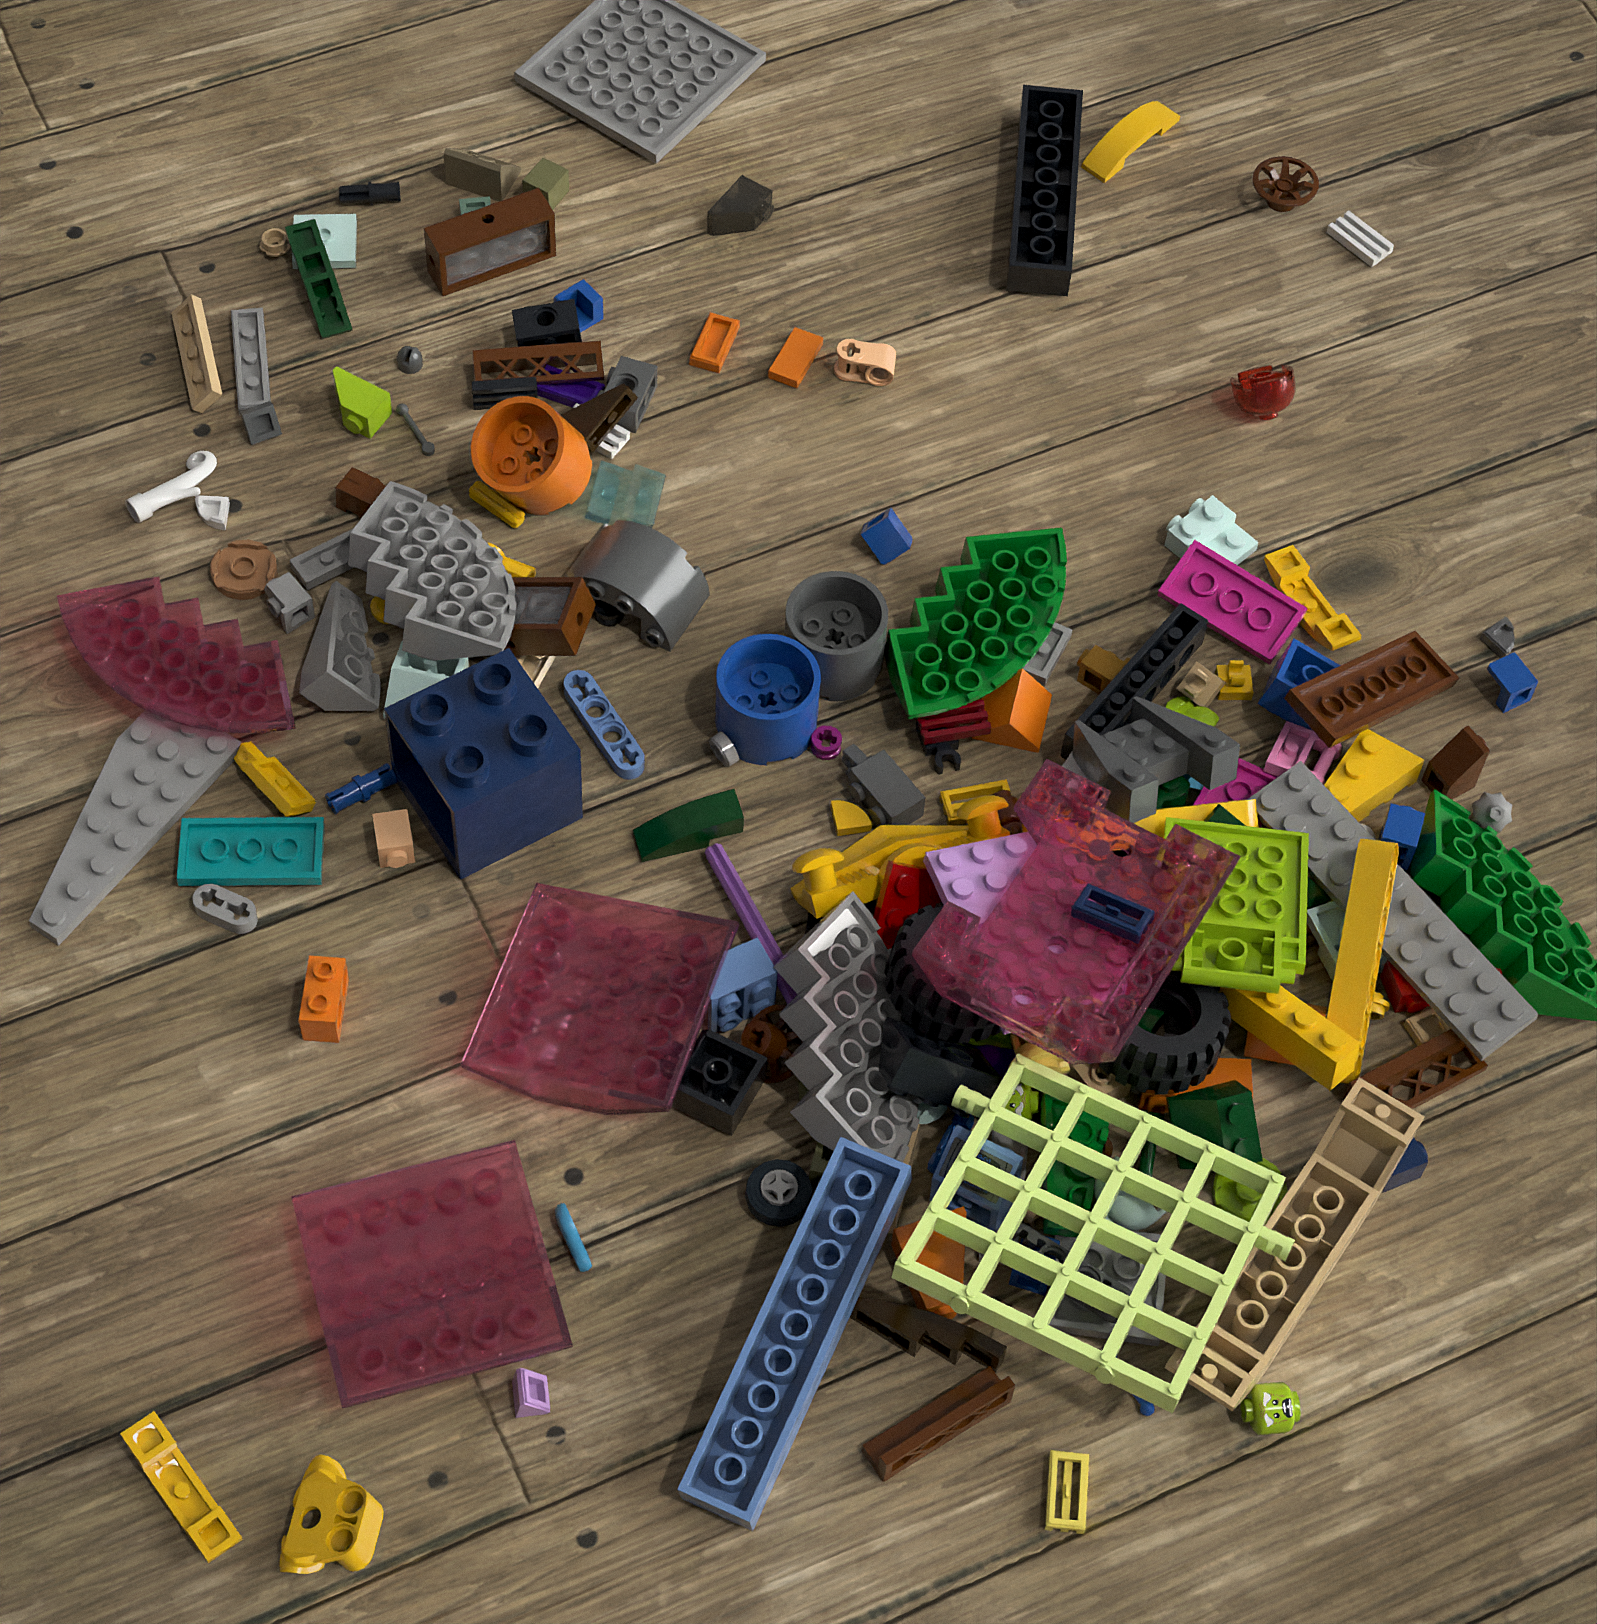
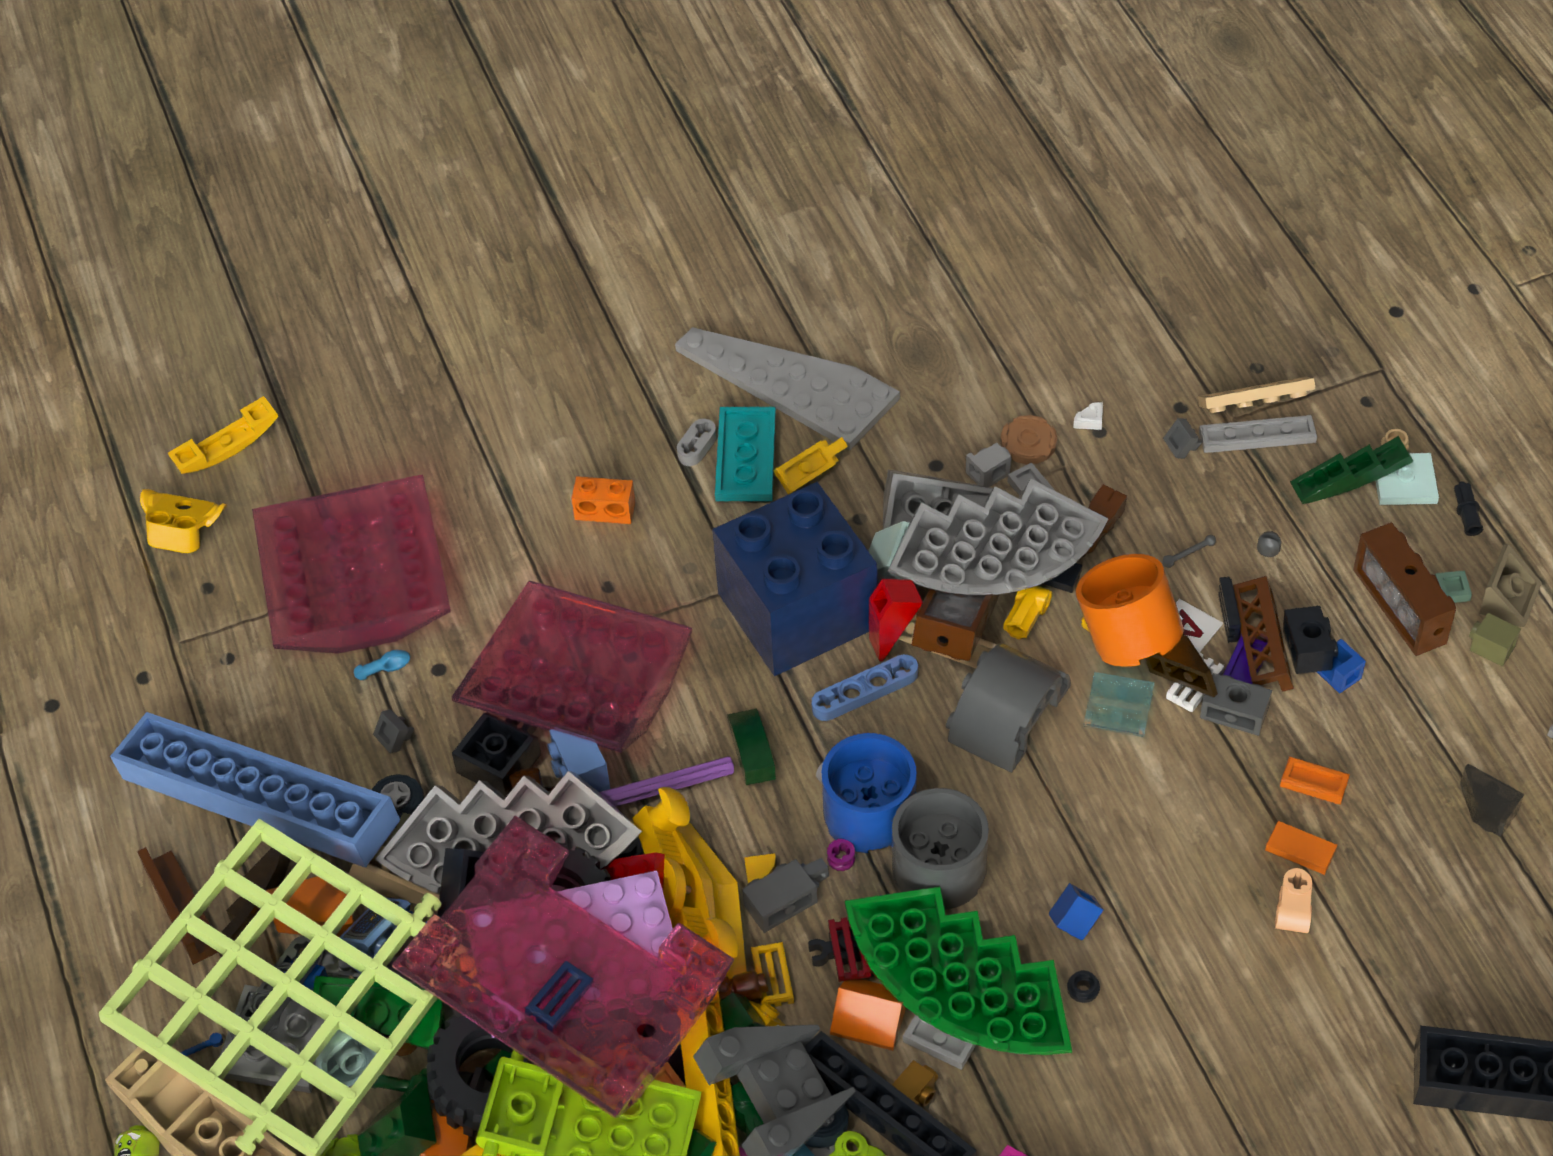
camera: 100 degrees right, 5 degrees down
clear pink brick [57,576,296,733] -> none
white plant [125,451,217,523] -> none
lime slope [333,366,392,439] -> none
lavender slope [512,1368,550,1418] -> none
light yellow tile [1045,1450,1089,1534] -> none
none -> dark grey tile [373,709,414,753]
none -> red slope [869,579,923,661]
none -> black plate [1067,970,1100,1003]

